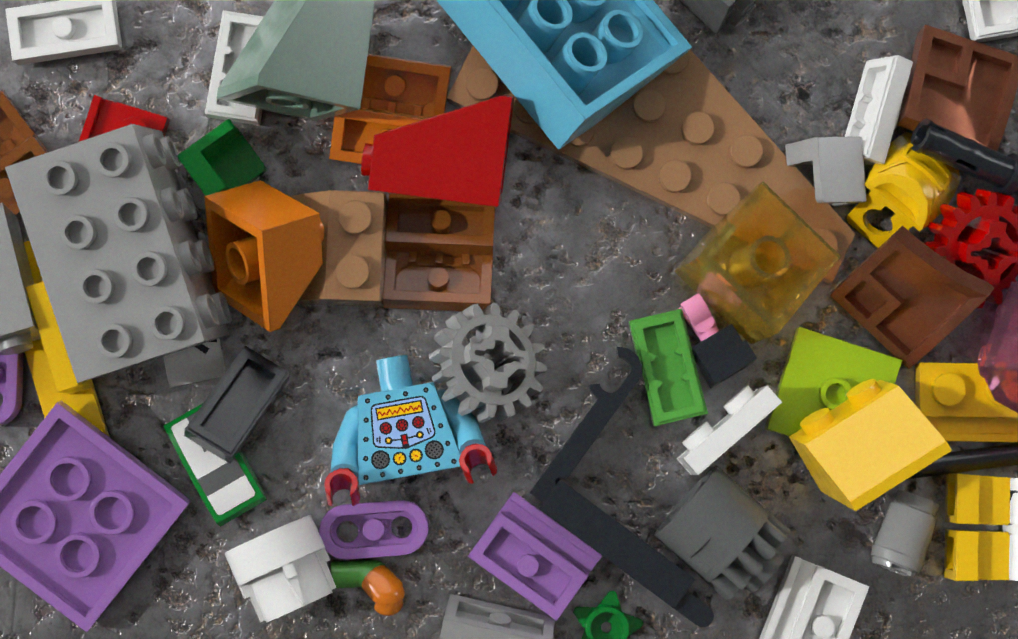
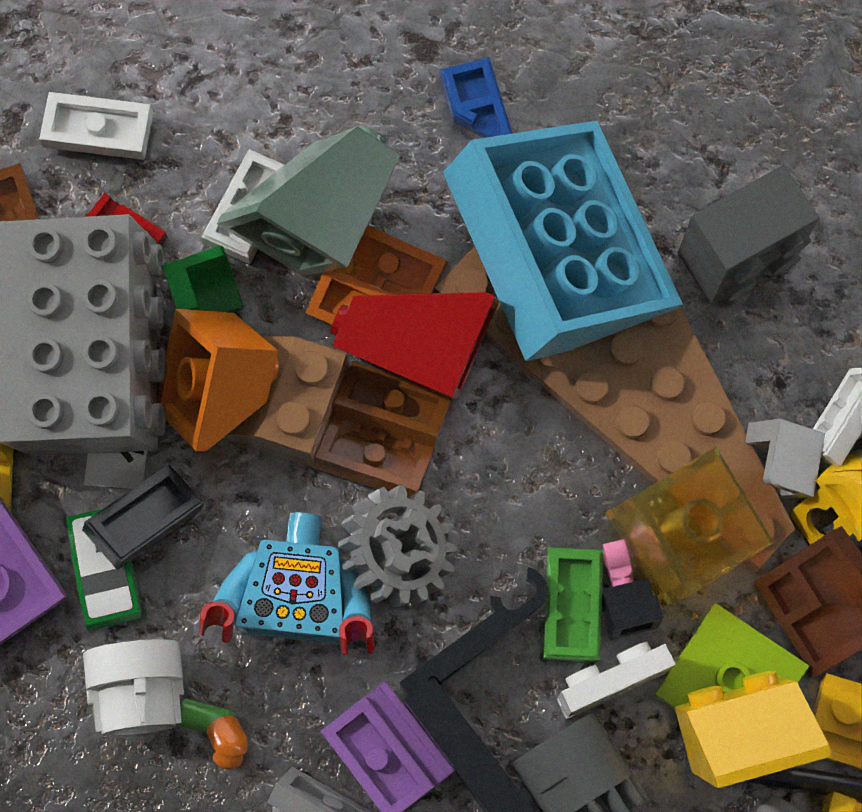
camera: 15 degrees right, 10 degrees down
medium lavender plate [319,500,429,560] -> none

